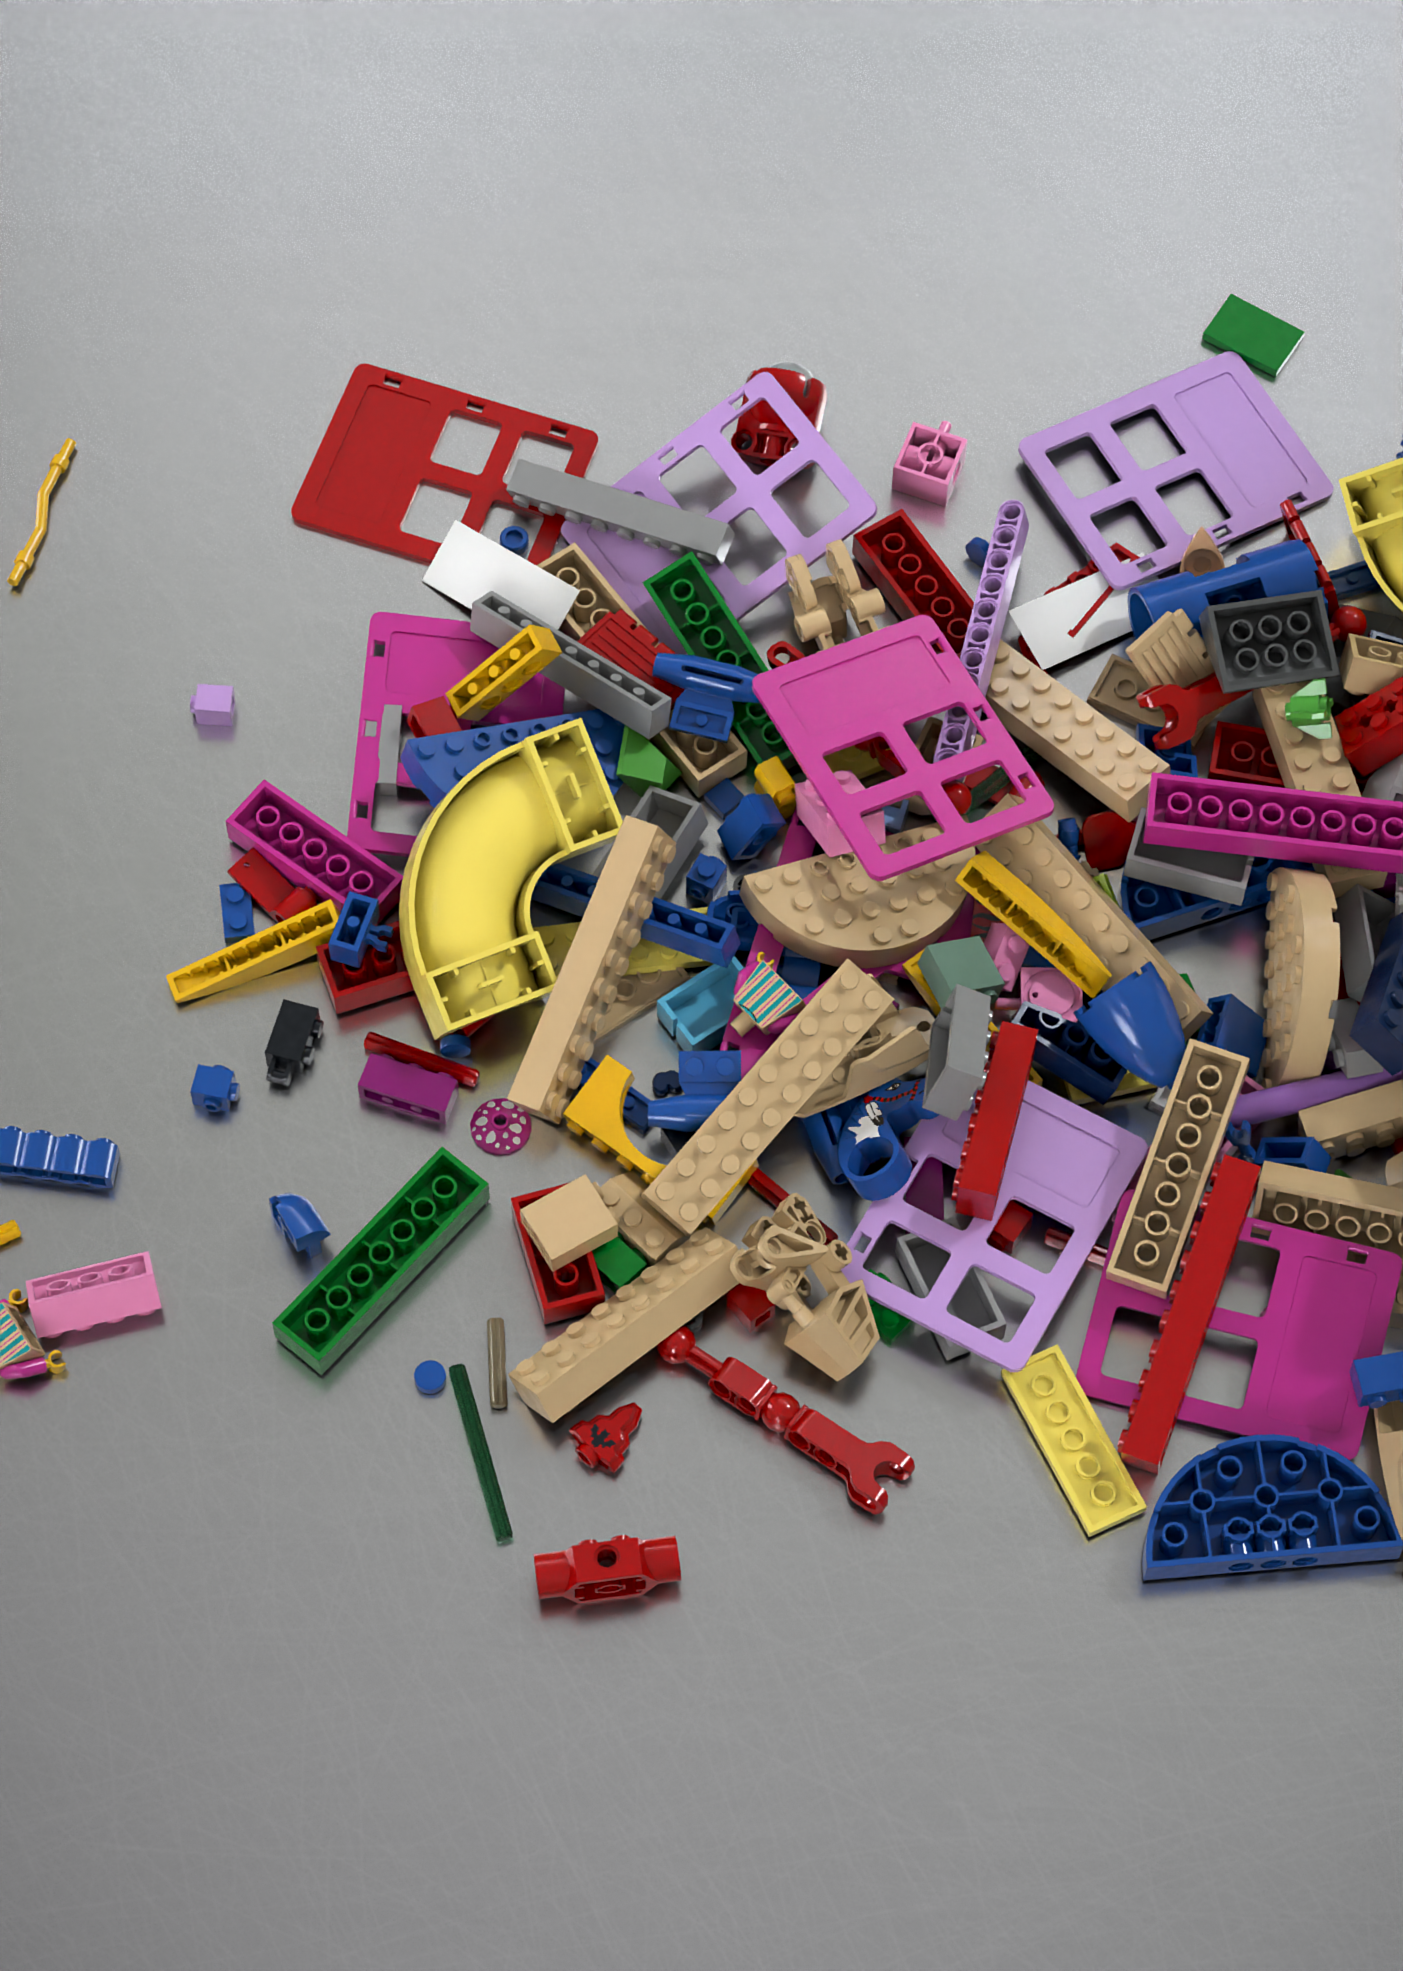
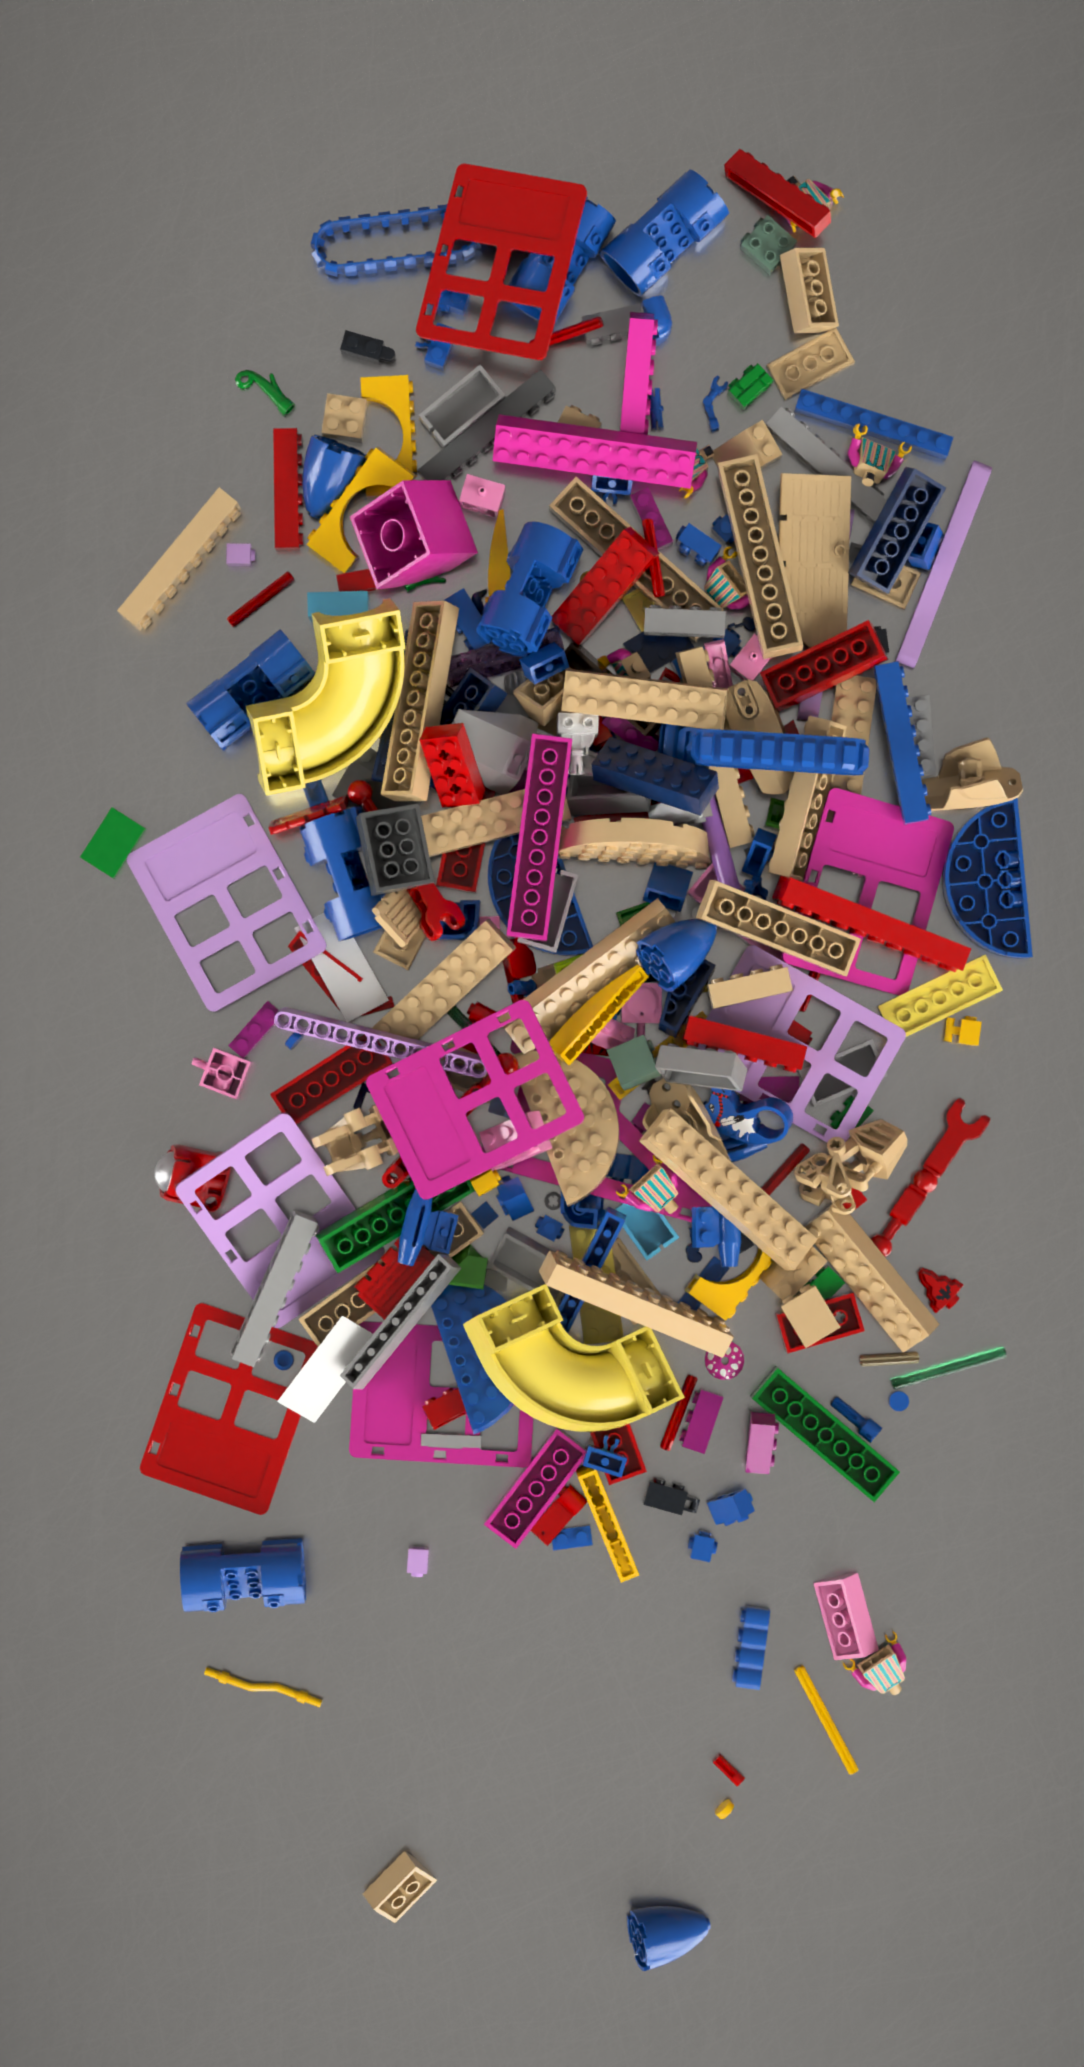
camera: 90 degrees left, 25 degrees up
blue brick [269,1193,331,1258] -> none
yellow brick [445,624,562,721] -> none
red brick [533,1535,681,1604] -> none
light nougat piece [1179,526,1226,577] -> none
bright green brick [1285,678,1334,739] -> none
none -> blue cylinder [180,1538,306,1612]
none -> magenta brick [228,1001,284,1059]
none -> tan brick [707,964,793,1009]
none -> blue brick [707,1489,755,1526]
none -> brick [745,1412,779,1474]
none -> blue piece [831,1397,882,1443]
none -> yellow brick [944,1016,982,1046]

